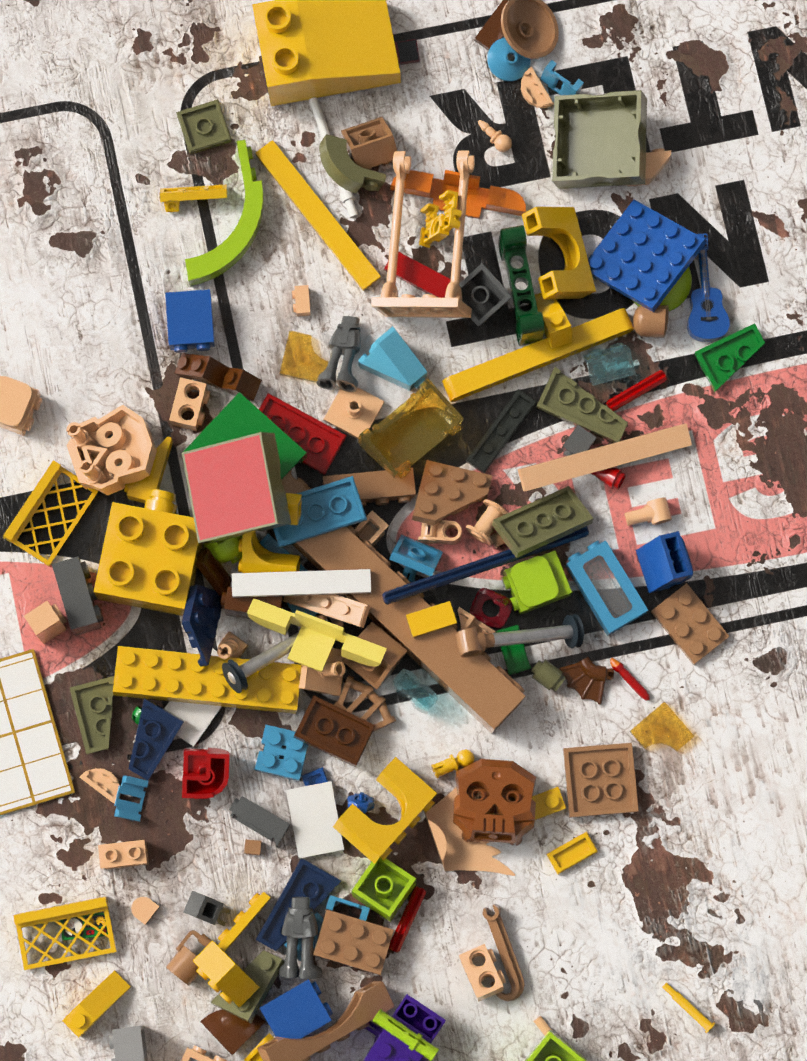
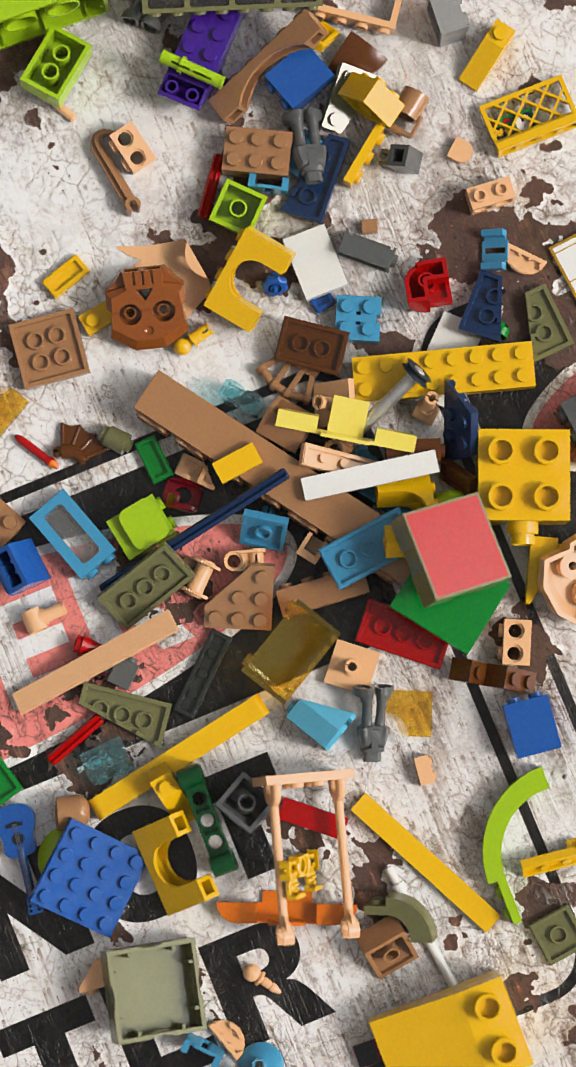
camera: 175 degrees left, 5 degrees up
piece [455,614,584,658] -> none

